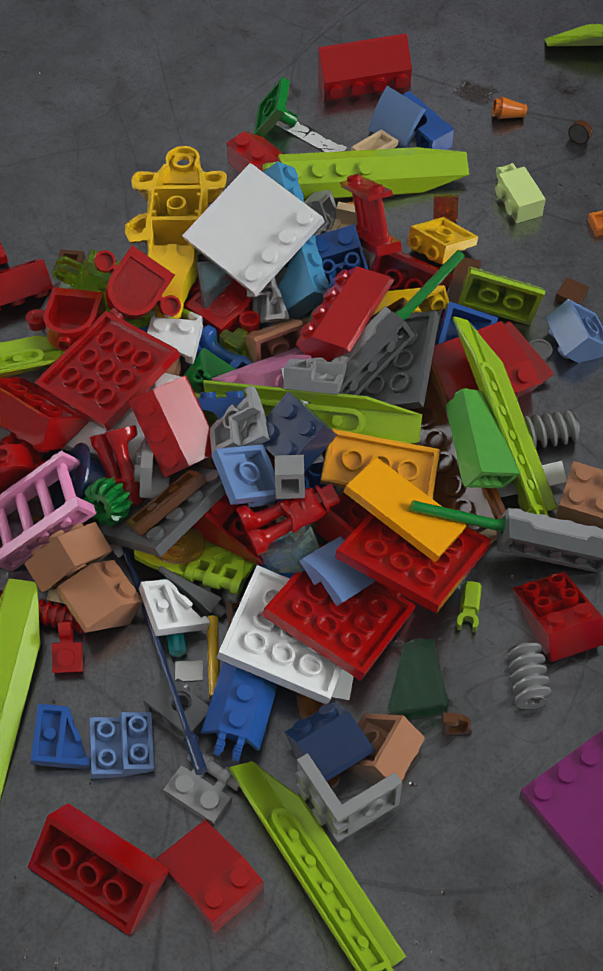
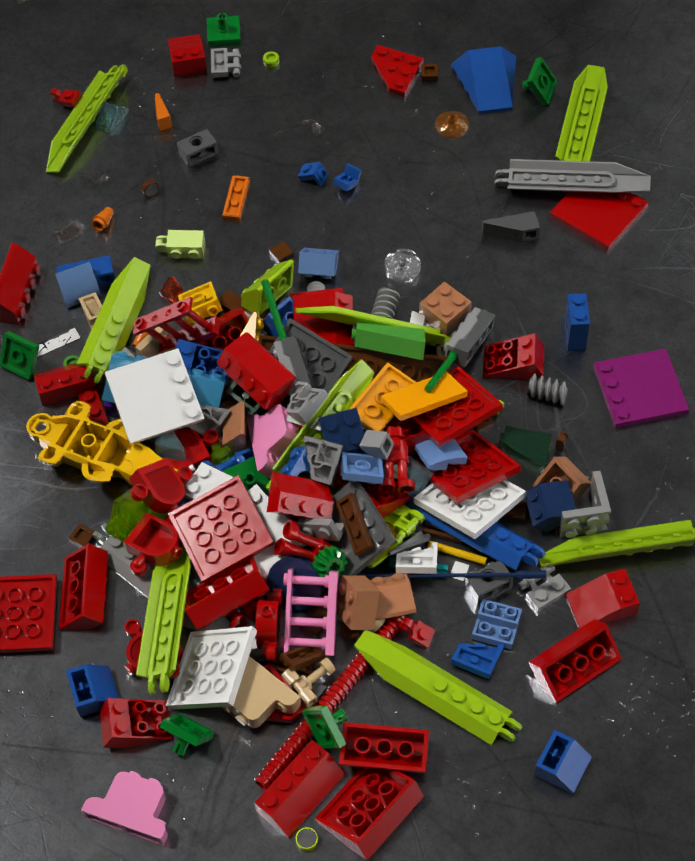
camera: 65 degrees left, 0 degrees up
none -> reddish brown tile [475,417,494,433]

